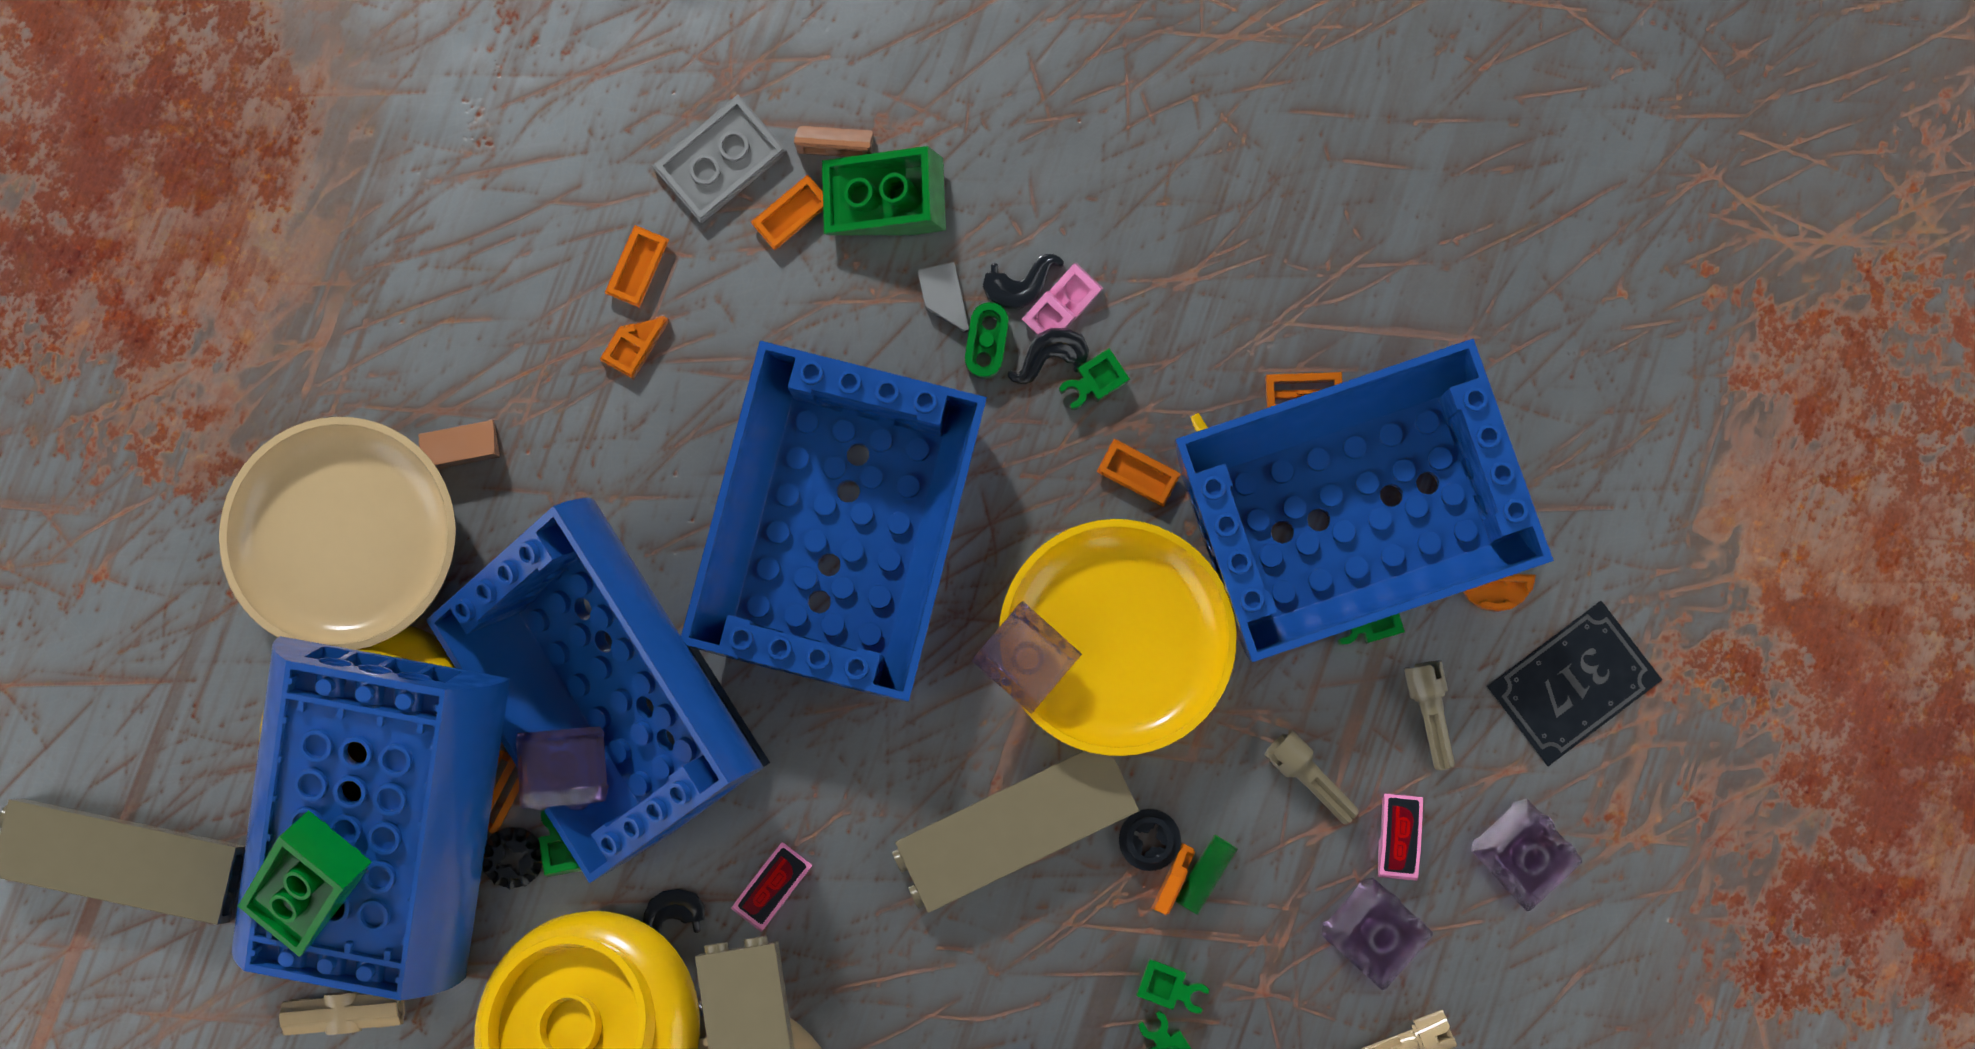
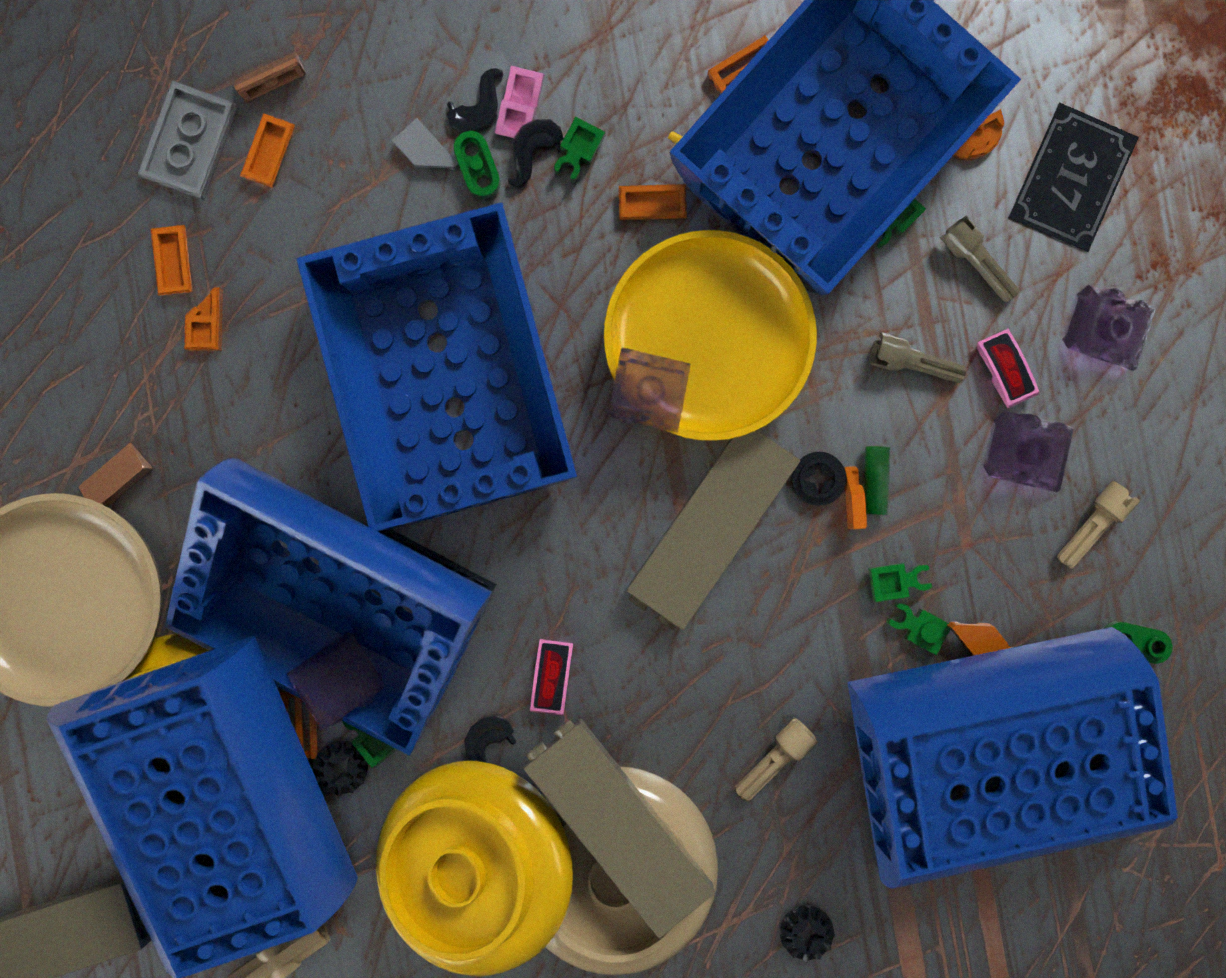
camera: 30 degrees left, 5 degrees up
green slope [238,810,372,957] -> none
green slope [822,146,946,235] -> none

